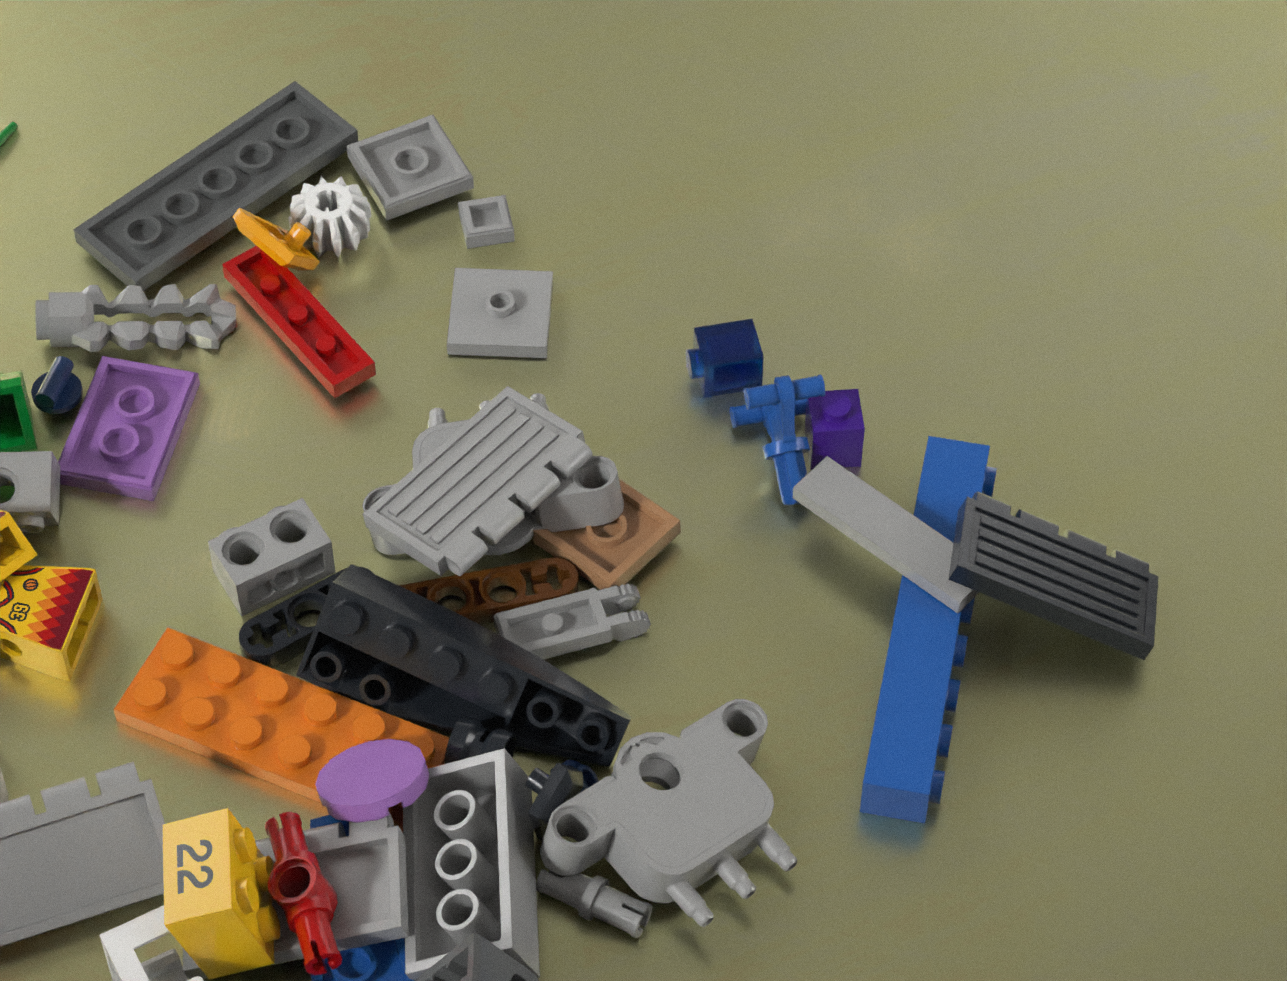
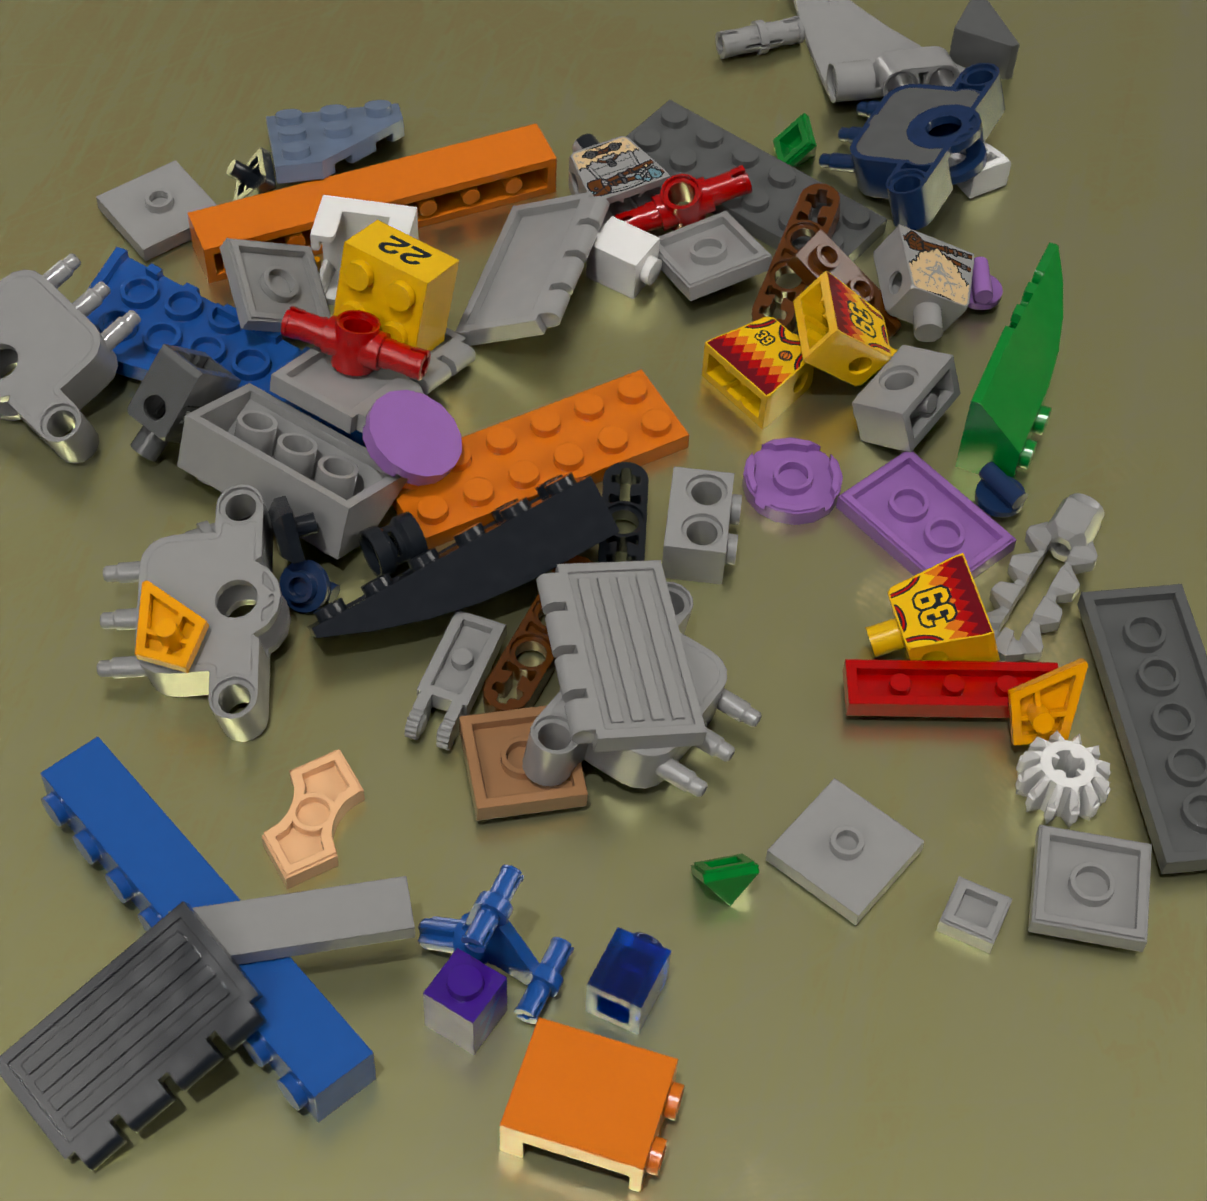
camera: 125 degrees right, 0 degrees up
none -> light orange piece [135,580,209,673]
none -> light nougat tile [262,749,365,889]
none -> orange panel [499,1017,685,1192]
none -> green slope [691,853,760,906]
none -> medium lavender tile [742,437,843,525]
none -> torso [865,553,1000,662]

